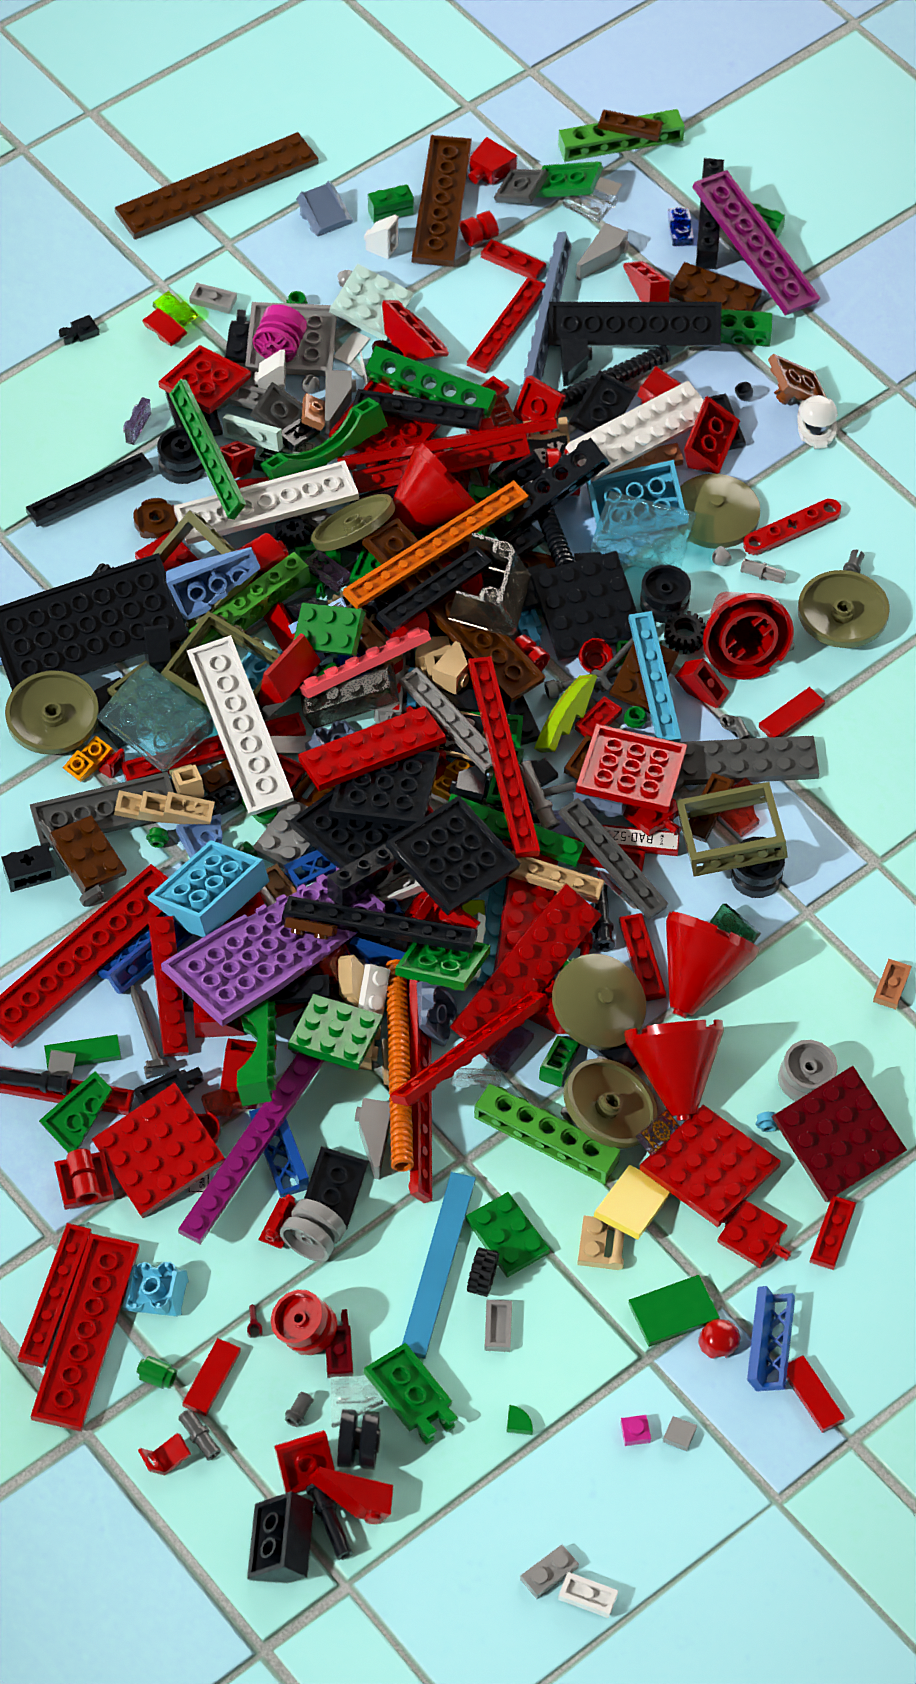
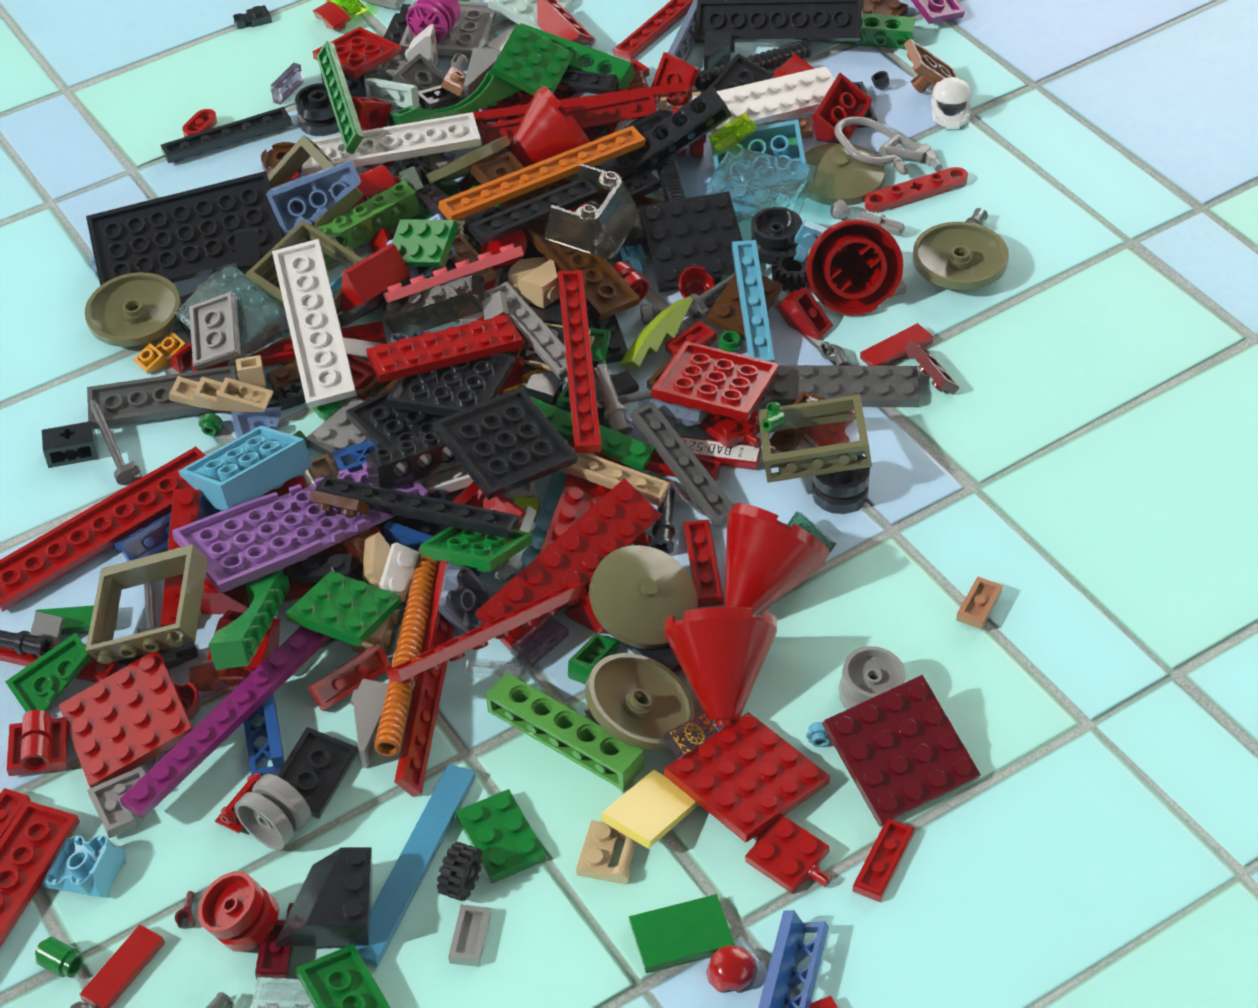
camera: 10 degrees right, 10 degrees down
reddish brown plate [49,815,127,893] -> none
none -> olive window [85,544,208,665]
none -> light grey plate [87,766,145,838]
none -> red plate [182,109,218,137]
none -> light grey tile [189,291,241,370]
none -> black wedge [275,847,373,946]
none -> red plate [307,643,392,711]
none -> sand green plate [398,166,423,191]
none -> light grey tile [482,291,509,320]
none -> green plate [490,23,575,96]
none -> clear neon green hinge [708,112,757,156]
none -> green arm [761,402,785,432]
none -> medium azure plate [794,220,827,263]
none -> light grey piece [834,117,942,175]
none -> dark red hinge [904,341,959,395]

